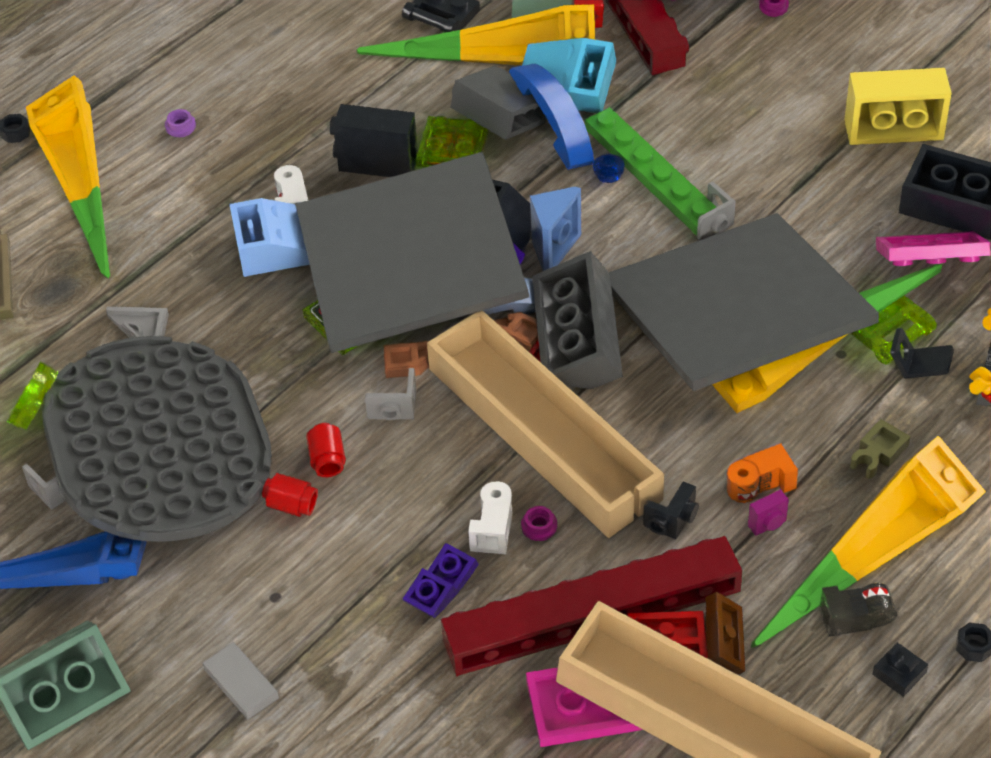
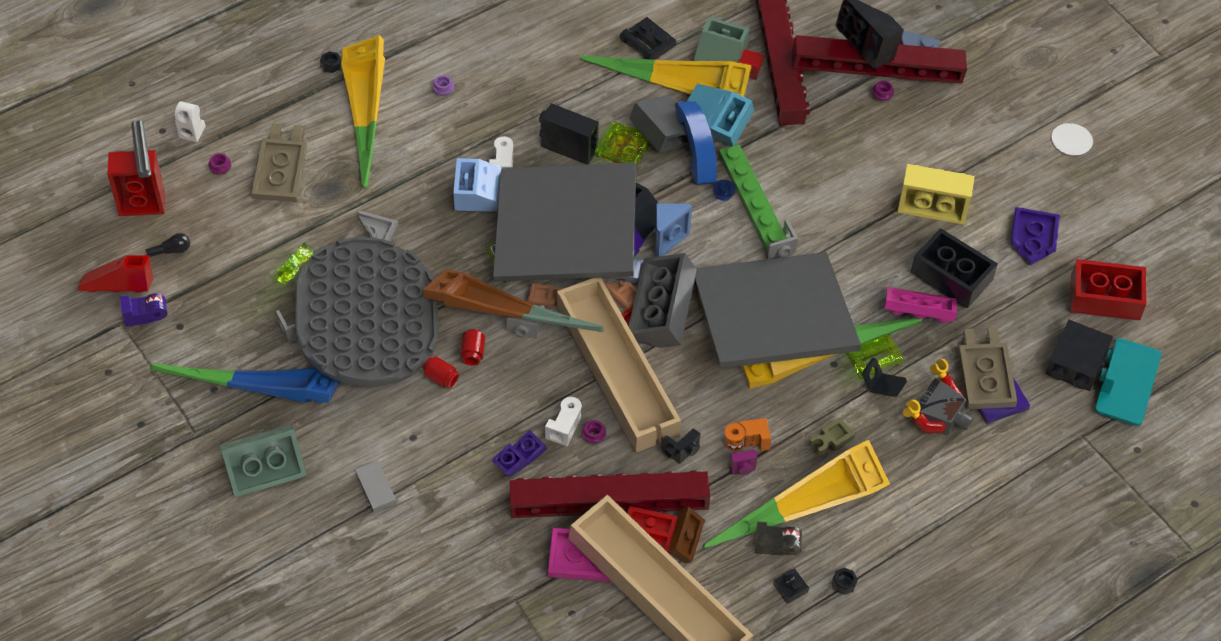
camera: 10 degrees right, 5 degrees up
none -> dark orange plate [423,269,603,332]

